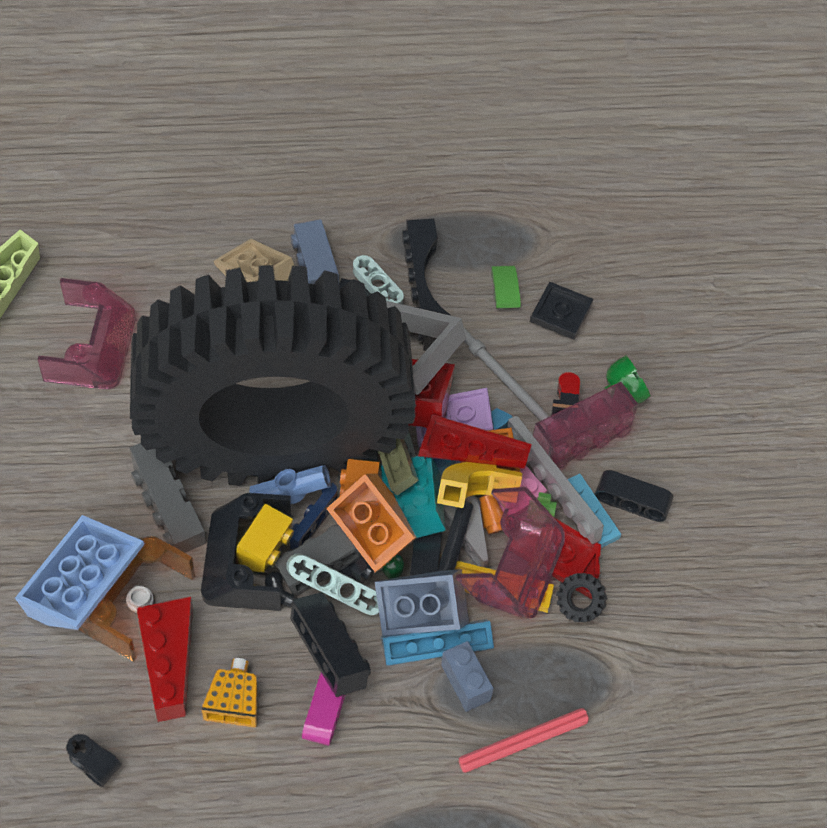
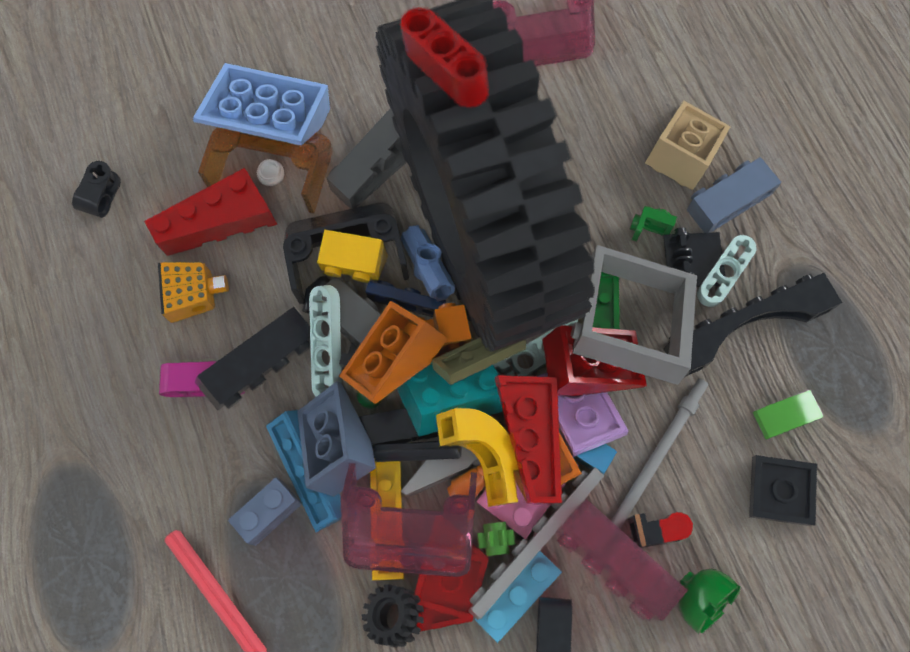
camera: 80 degrees right, 15 degrees up
none -> red beam [400,7,489,107]

